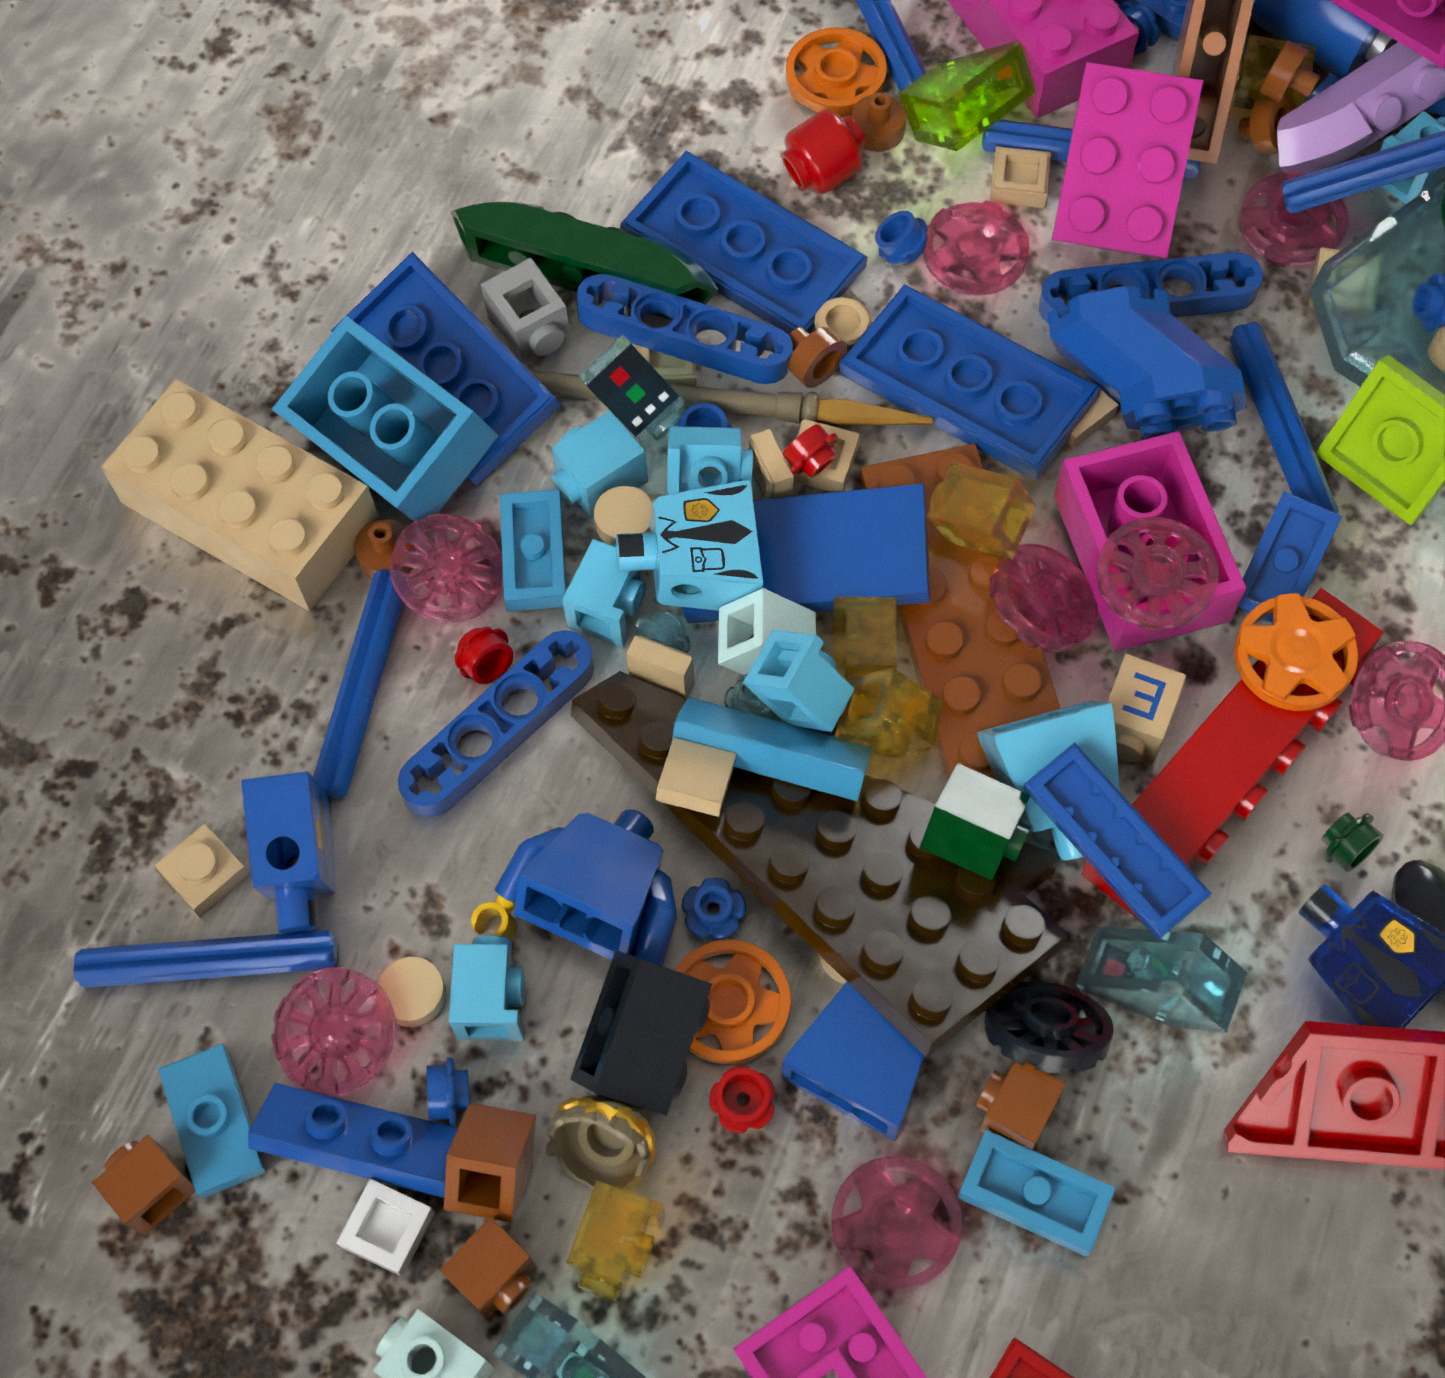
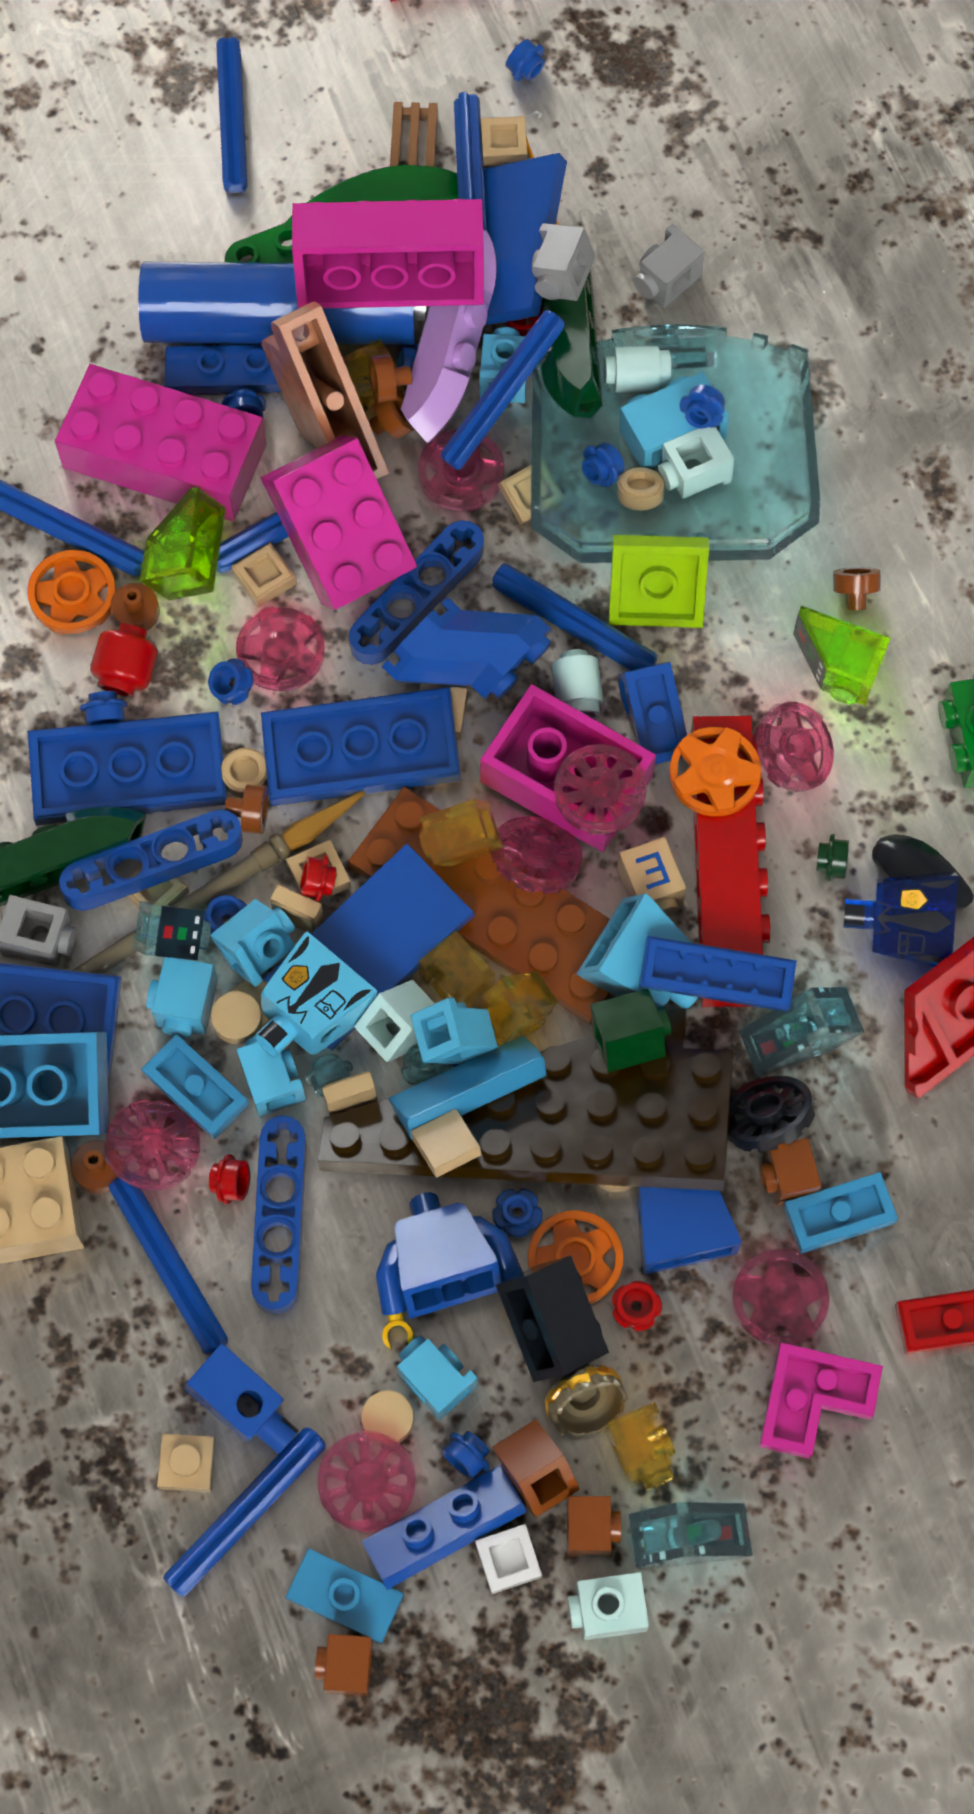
camera: 45 degrees left, 5 degrees up
none -> blue plate [80,691,127,725]
none -> light aqua brick [551,649,604,720]

